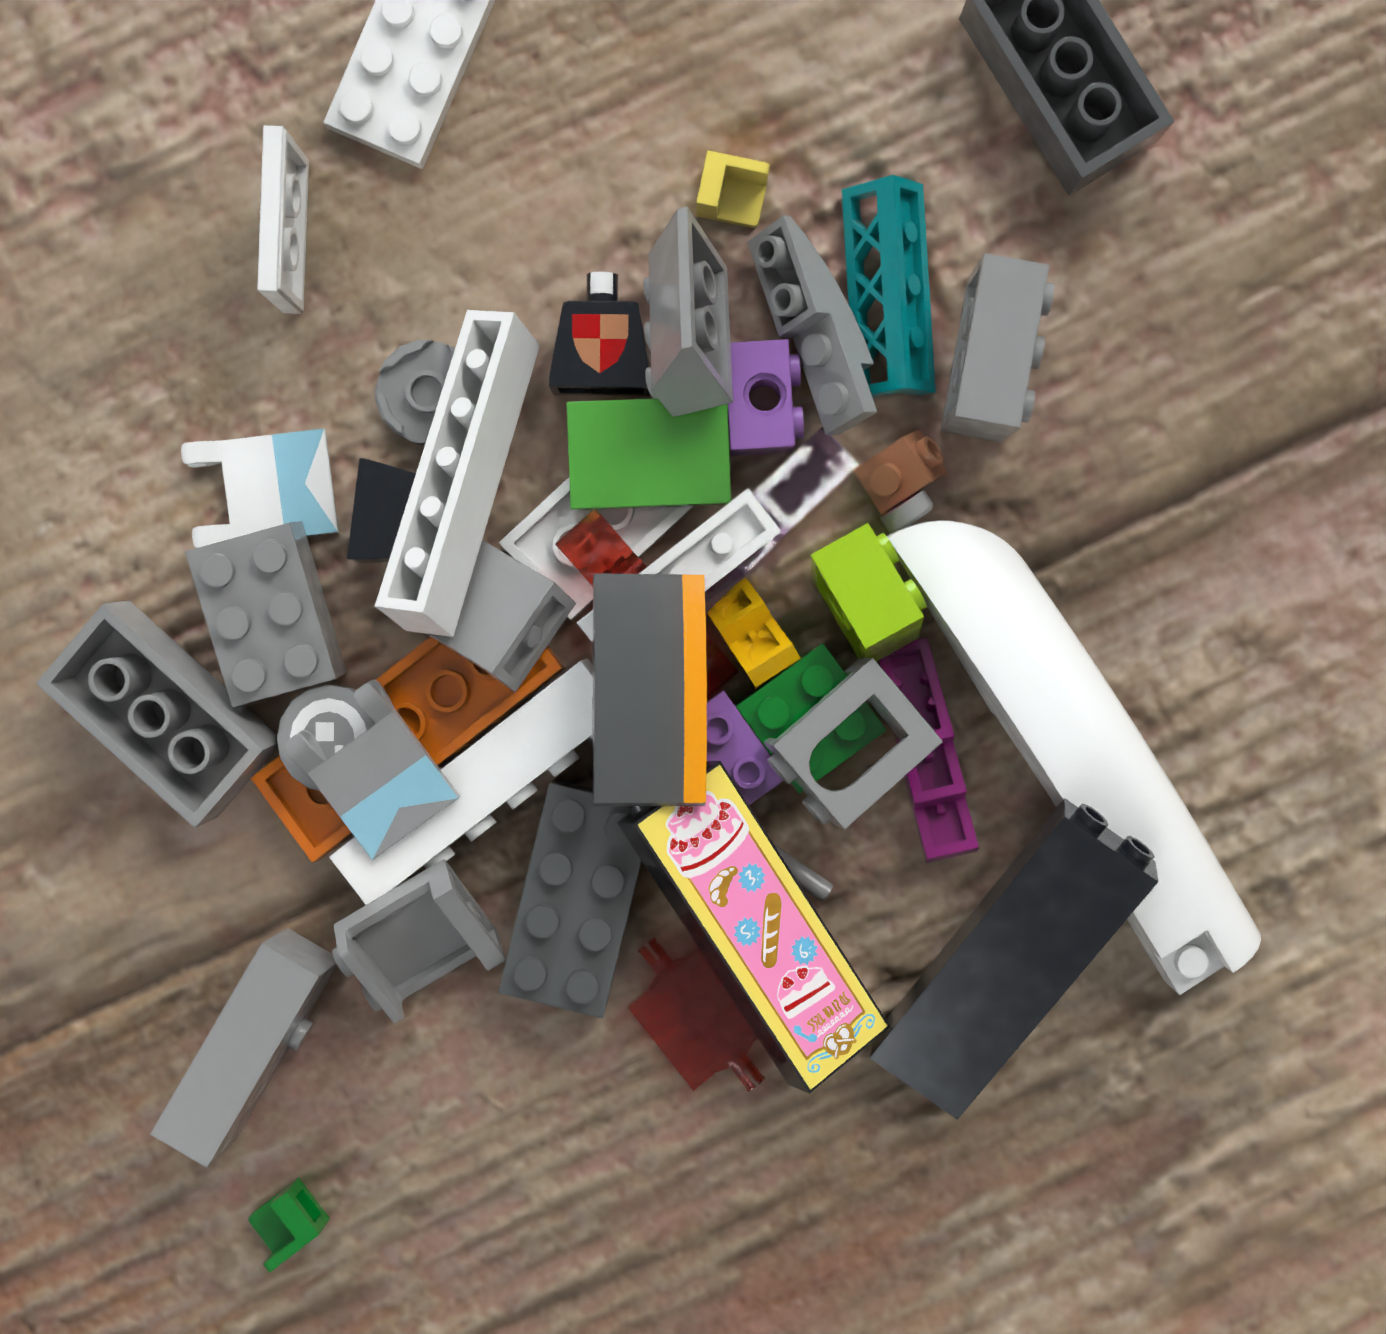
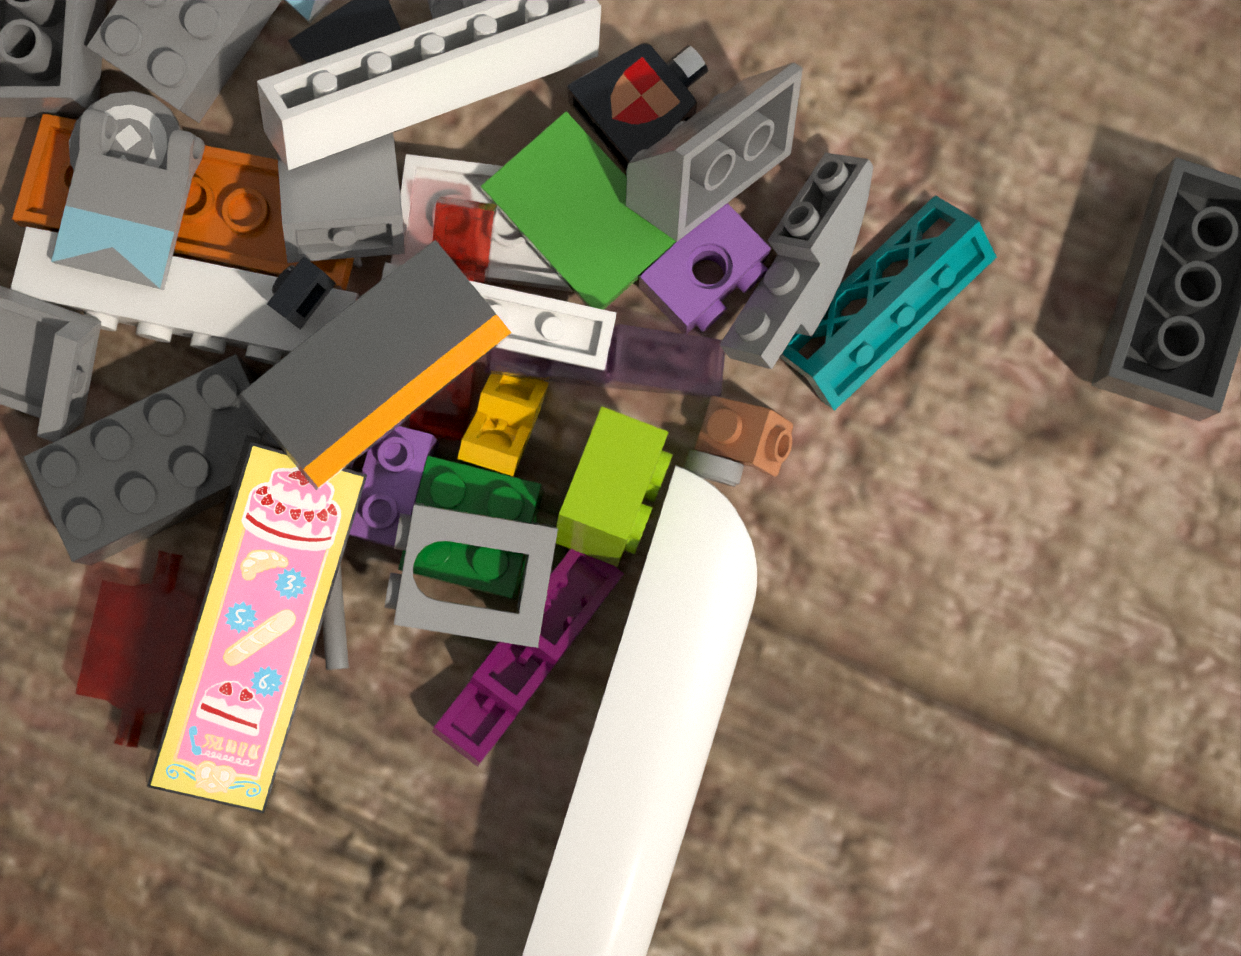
camera: 50 degrees right, 5 degrees down
light yellow panel [696,150,770,228] -> none
black brick [870,798,1159,1120] -> none
light grey brick [940,253,1055,443] -> none
none -> black plate [267,256,336,330]

